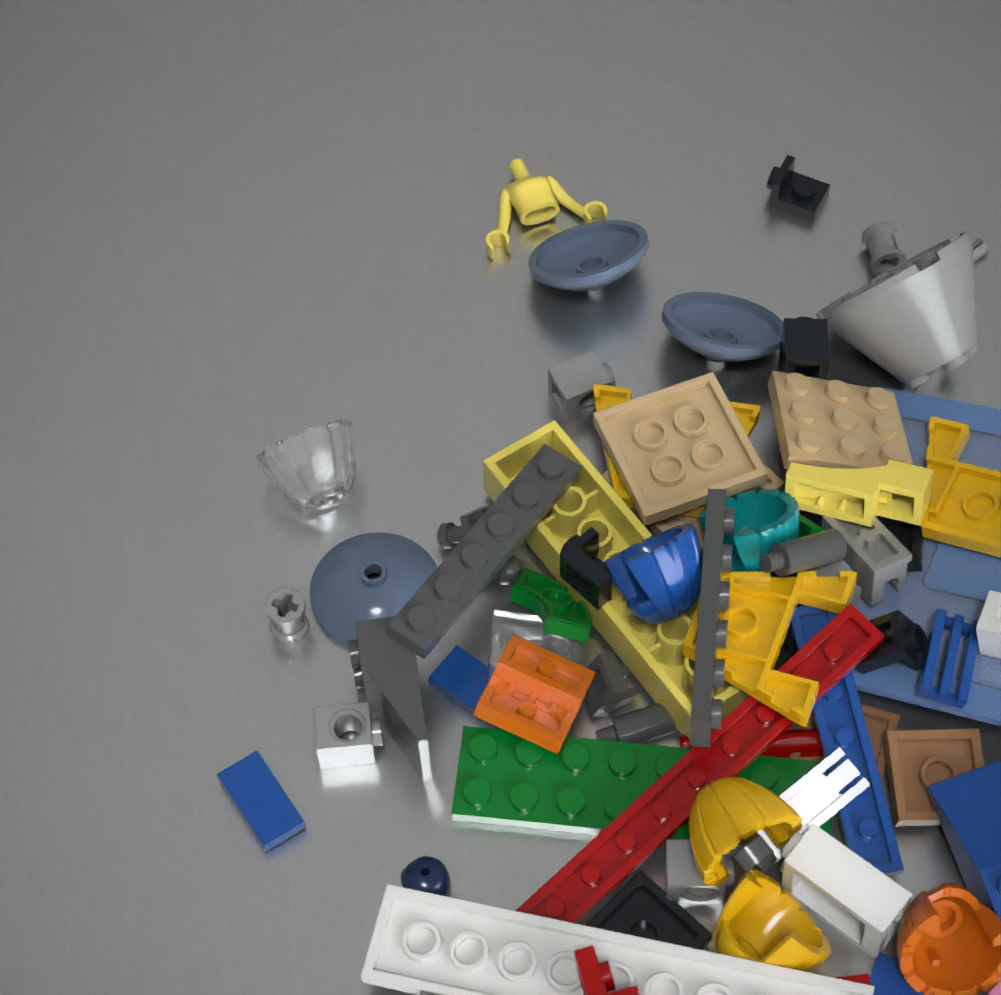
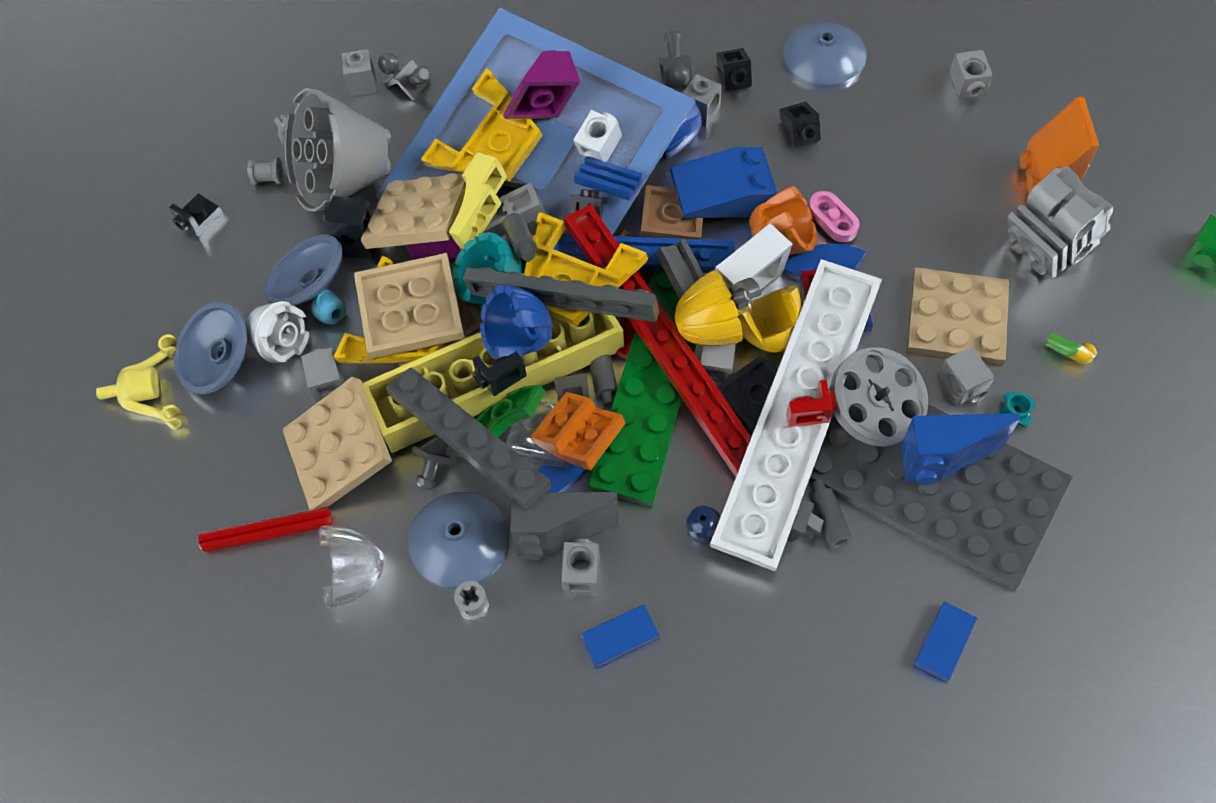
camera: 80 degrees left, 5 degrees up
none -> red axle [198,507,333,552]
none -> white cone [245,301,309,363]
none -> tan plate [282,377,392,510]
none -> medium azure piece [311,290,347,324]

